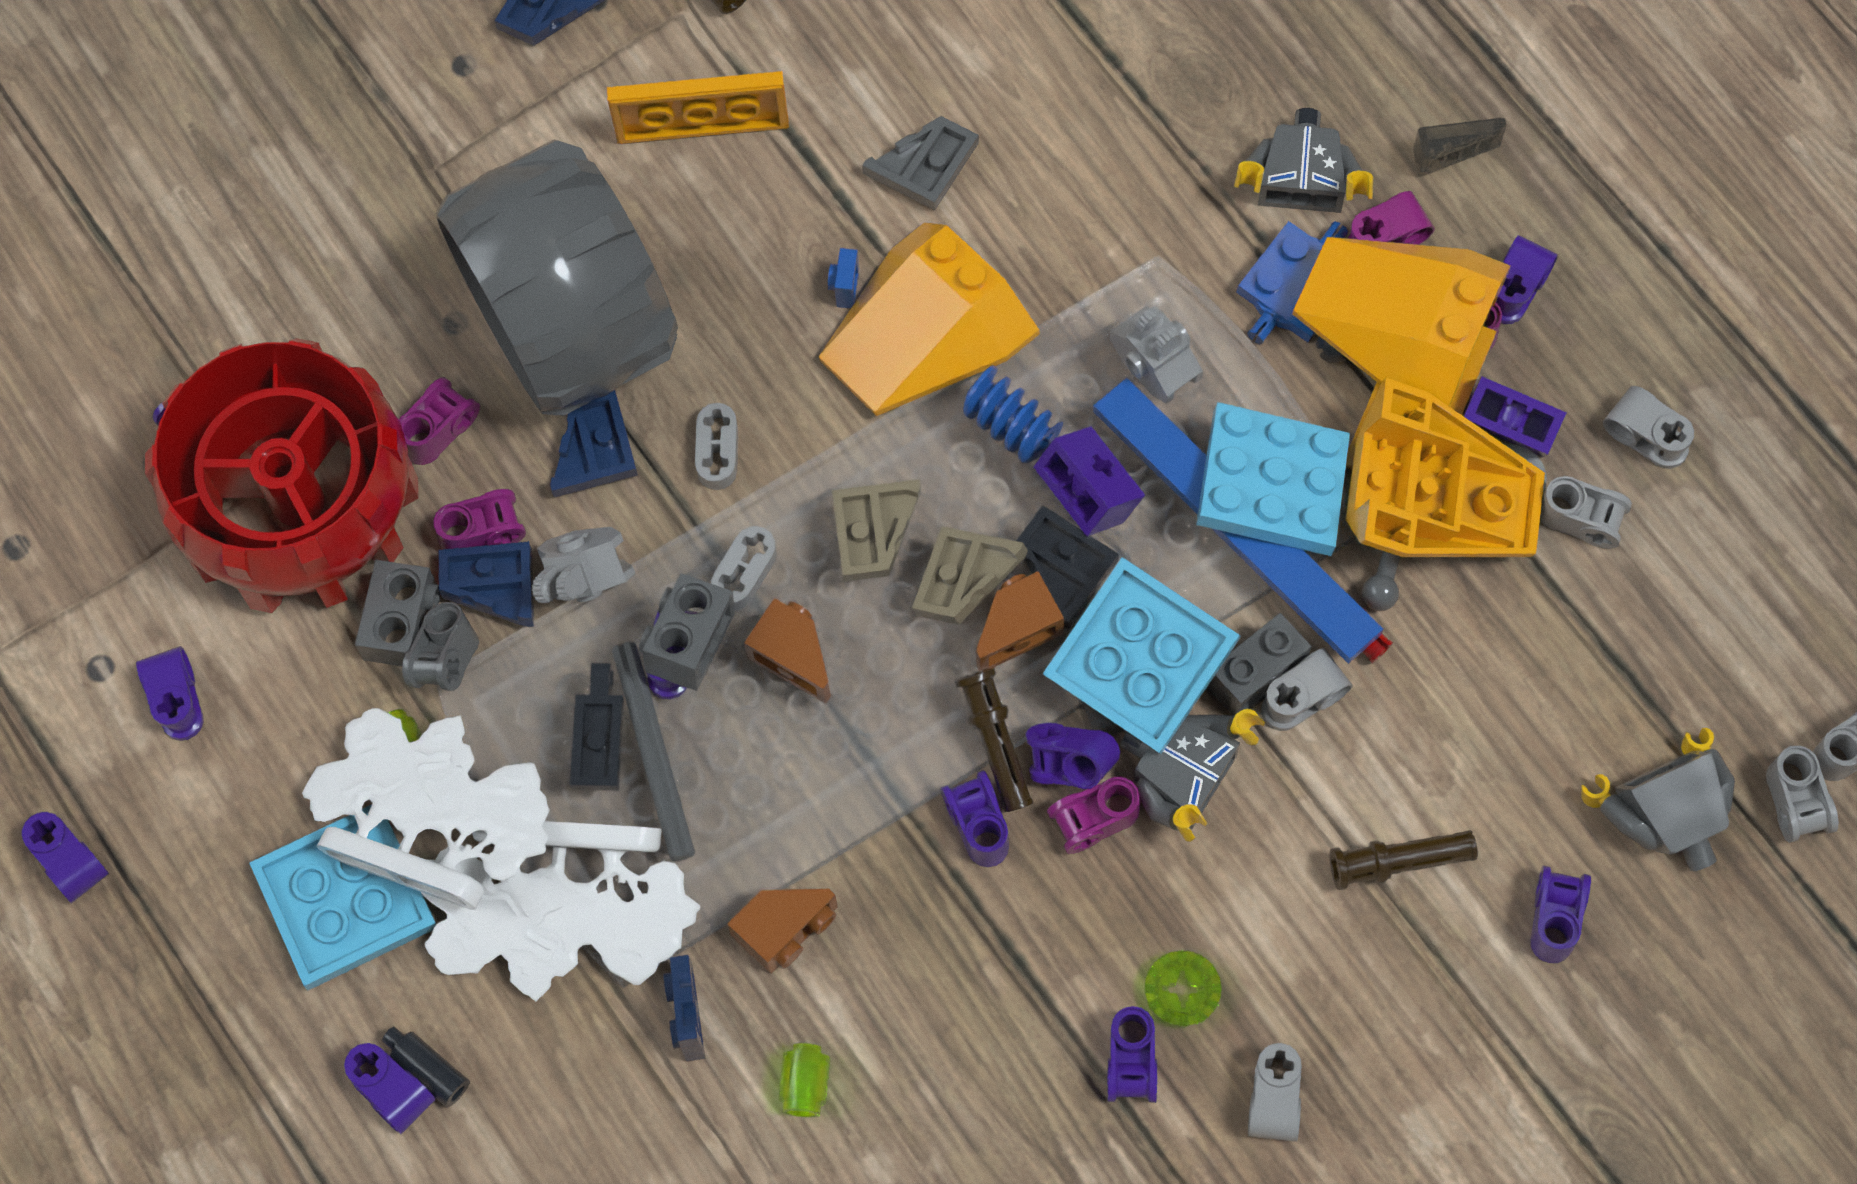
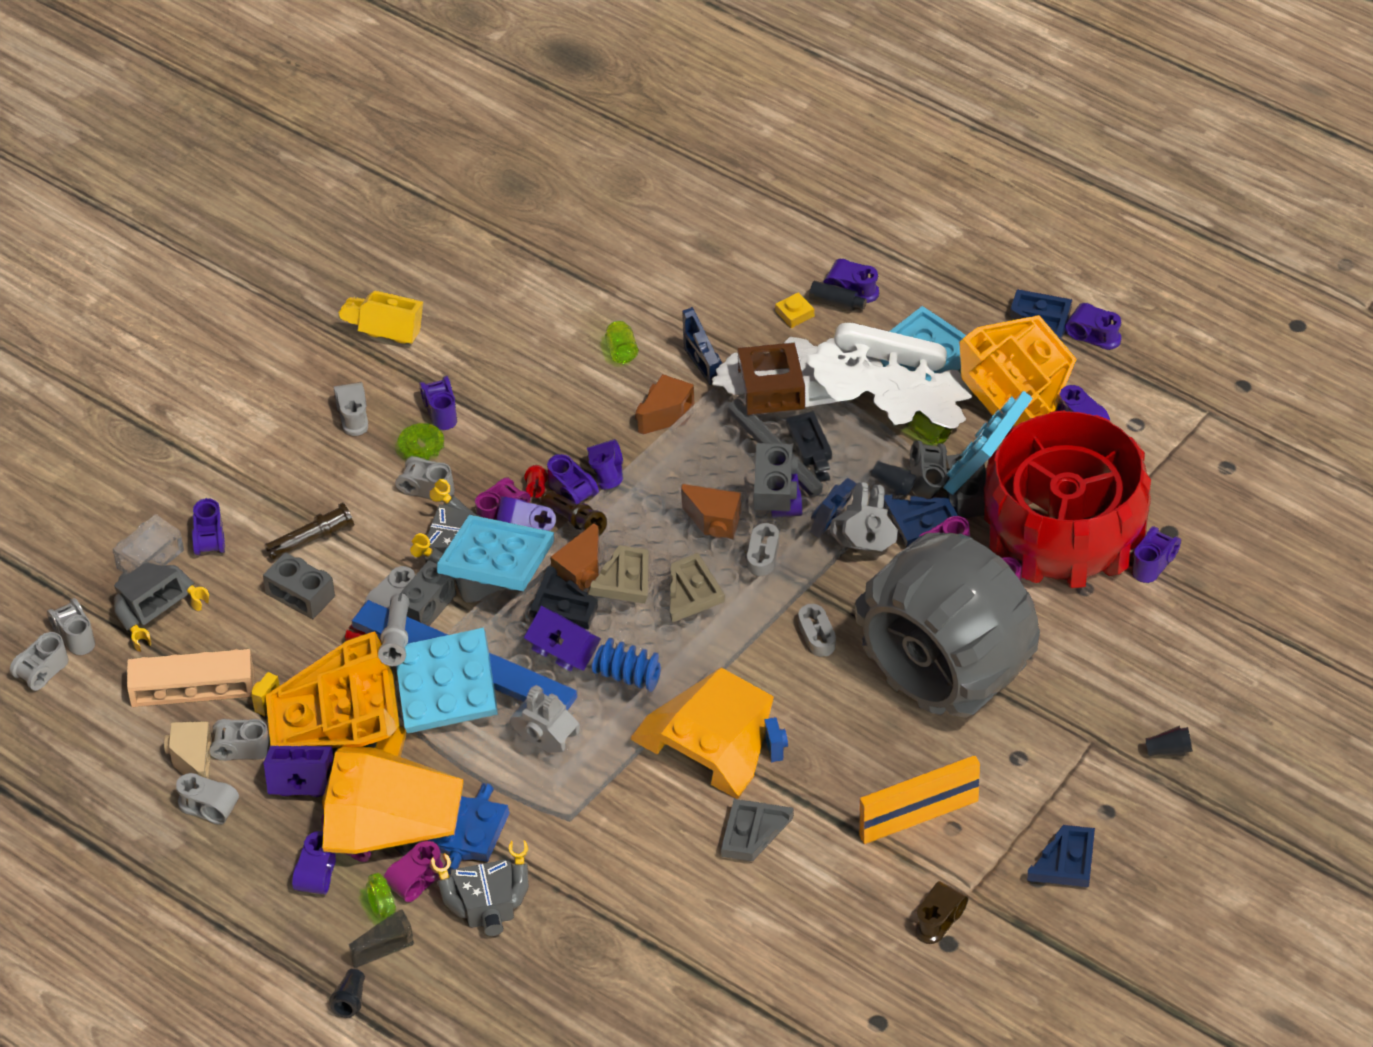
camera: 160 degrees right, 20 degrees down
none -> clear brick [113,514,184,573]
none -> light nougat brick [127,649,254,707]
none -> tan slope [164,722,212,785]
none -> yellow plate [251,672,280,717]
none -> dark grey brick [263,552,335,619]
none -> black cone [330,969,365,1018]
none -> clear neon green gear [366,873,396,924]
none -> light grey pin [378,593,410,666]
none -> light grey piece [395,456,455,502]
none -> red pin [524,465,548,498]
none -> dark purple piece [587,439,623,490]
none -> reddish brown window [737,342,805,415]
none -> yellow plate [775,292,815,328]
none -> dark blue wing [810,477,857,539]
none -> black cone [871,460,917,497]
none -> medium azure plate [943,391,1033,495]
none -> light orange wedge [959,315,1076,426]
none -> dark blue wing [1010,289,1072,341]
none -> black cone [1145,725,1193,756]

